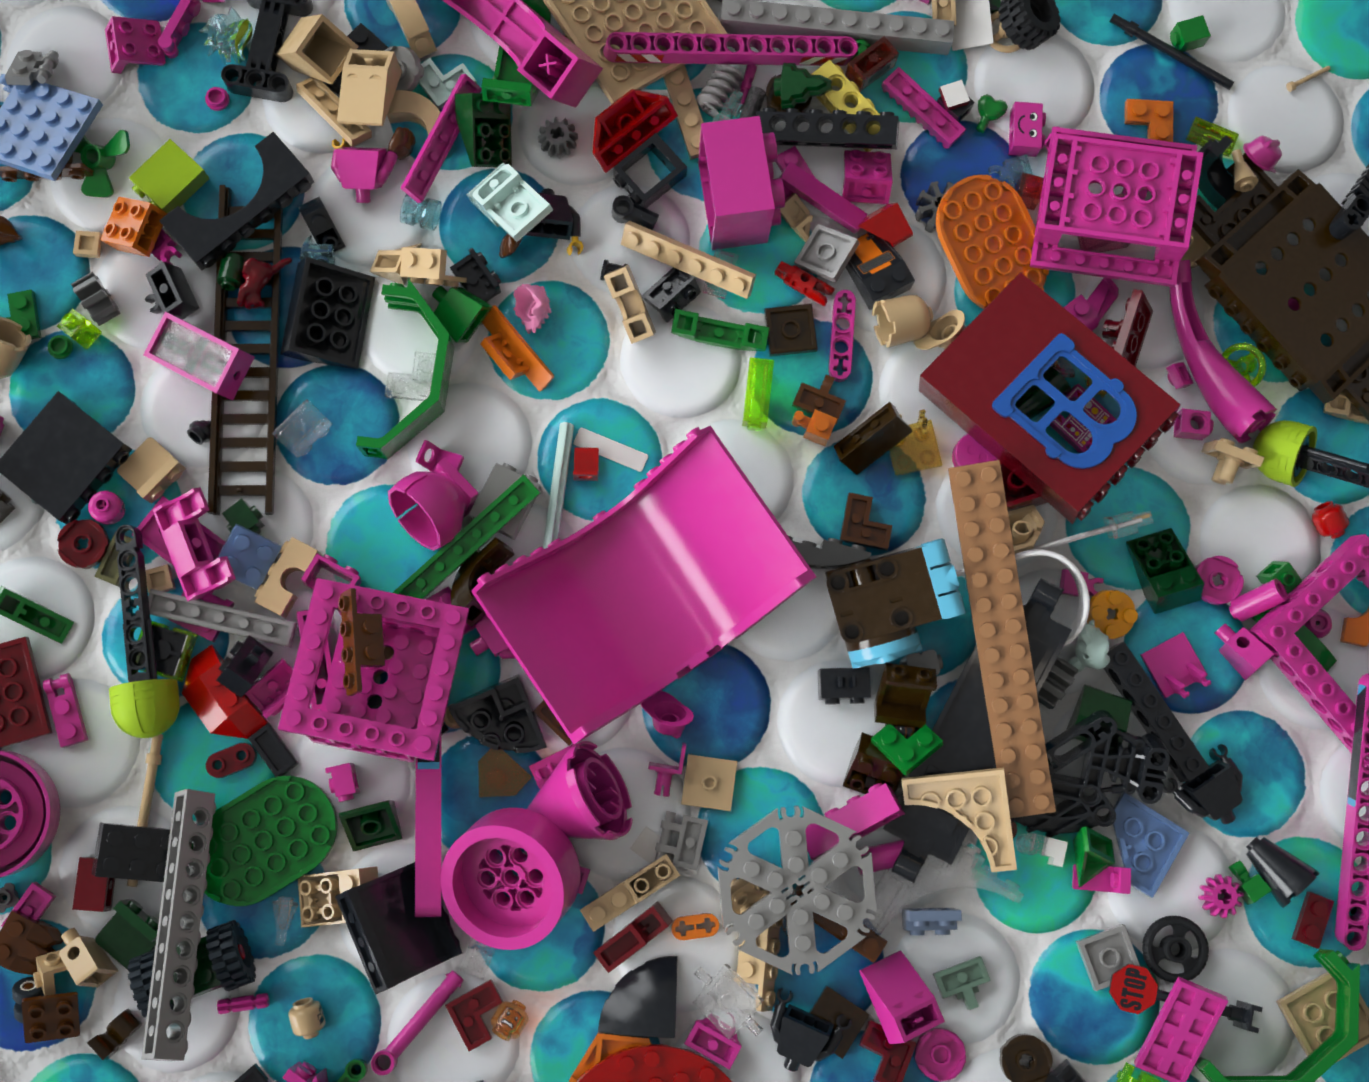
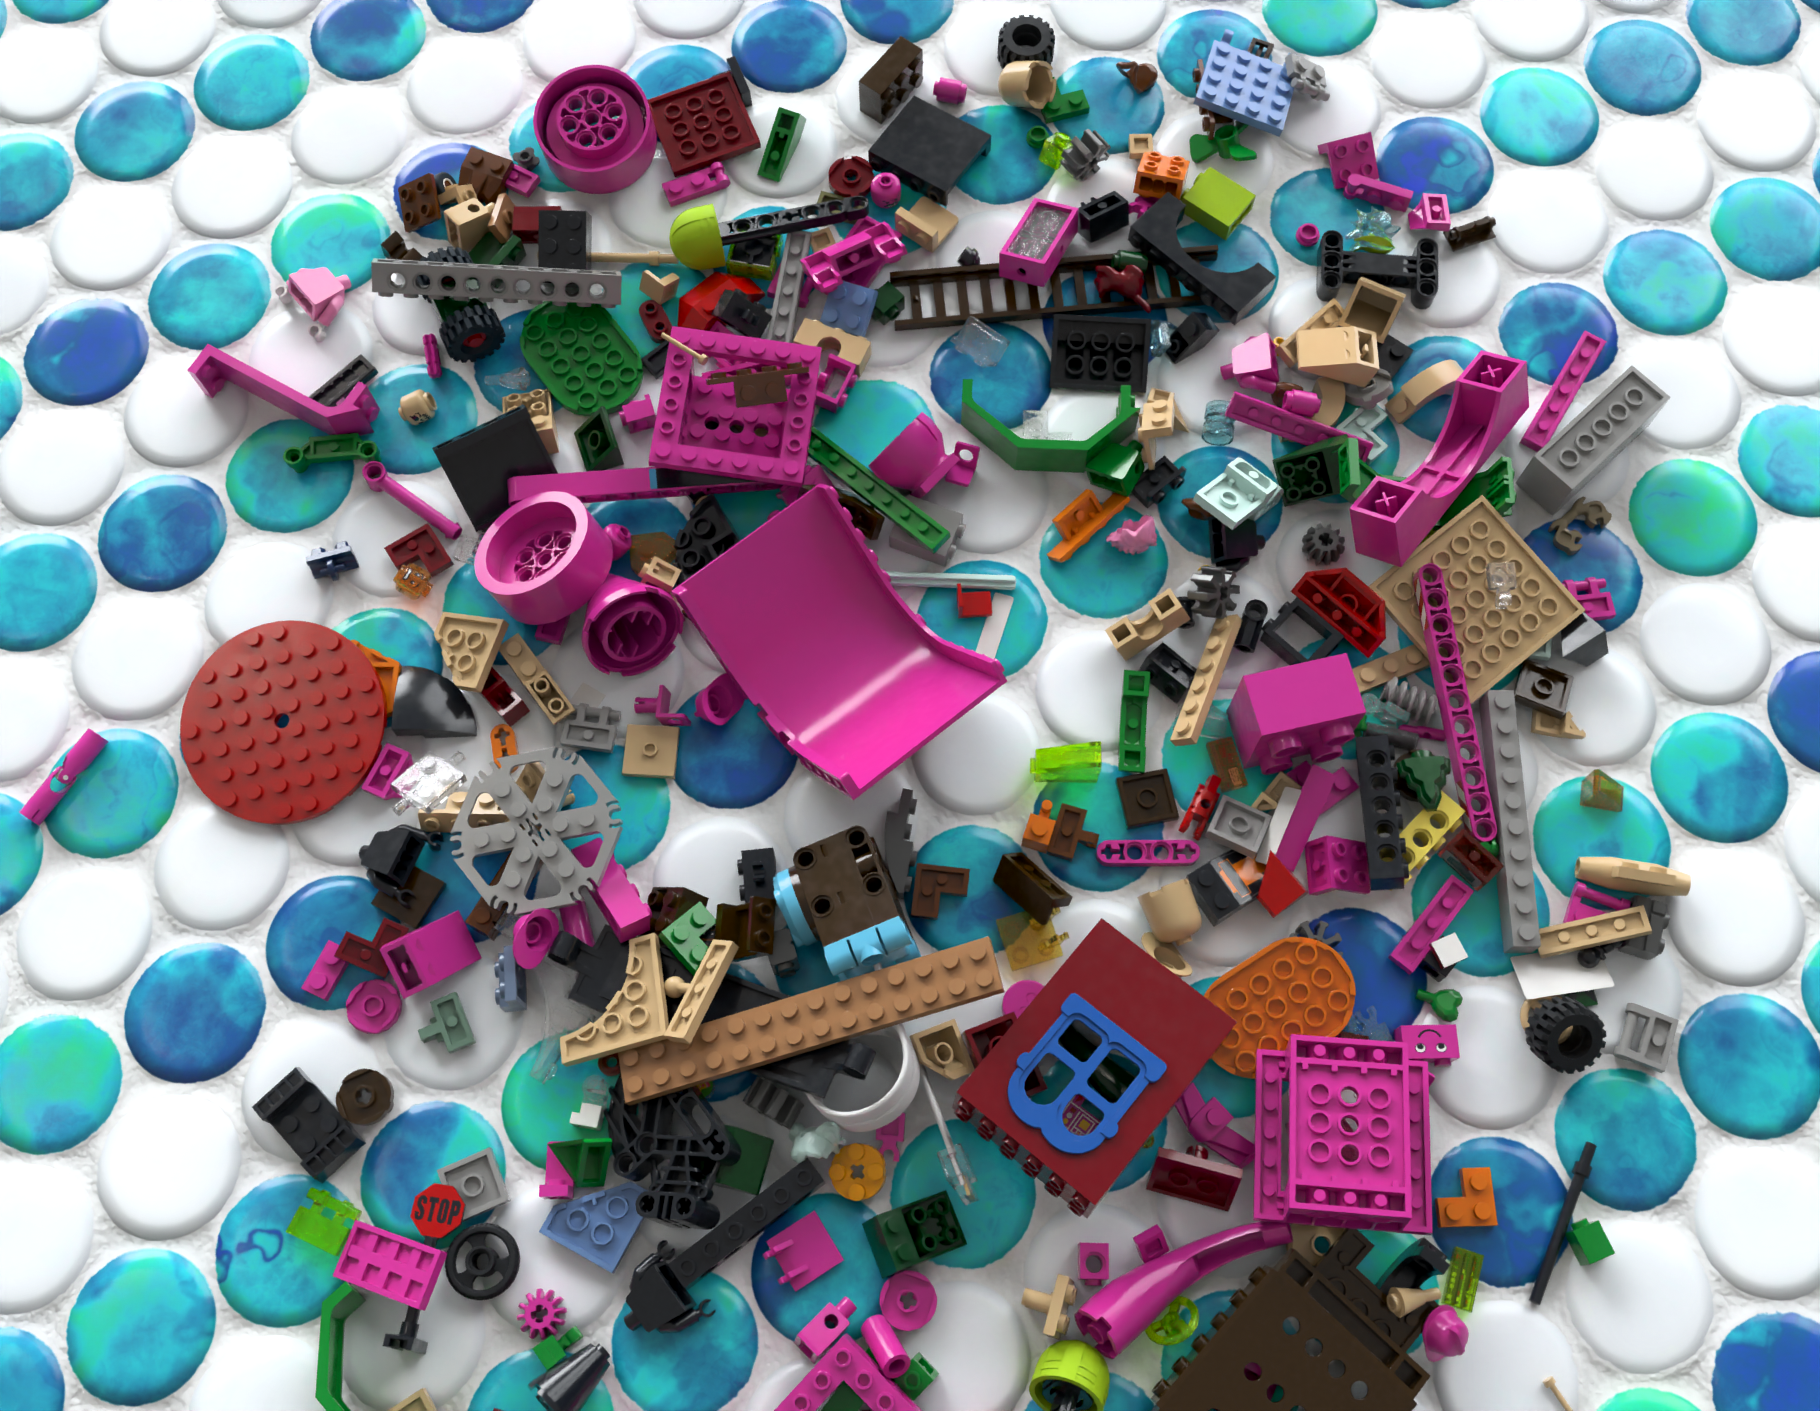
camera: 95 degrees right, 10 degrees down
none -> tan plate [434,612,509,693]
none -> medium nougat plate [488,193,515,244]
none -> dark pink piece [512,908,559,969]
none -> dark pink head [603,524,632,561]
none -> tan bracket [638,556,681,593]
none -> tan panel [639,270,680,305]
none -> tan piece [661,332,708,365]
none -> tan plate [664,939,739,1044]
none -> dark grey gear [1187,566,1240,619]
none -> clear orange tile [1206,736,1248,793]
none -> white sticker [1255,787,1301,864]
none -> dark pink brick [1282,389,1321,418]

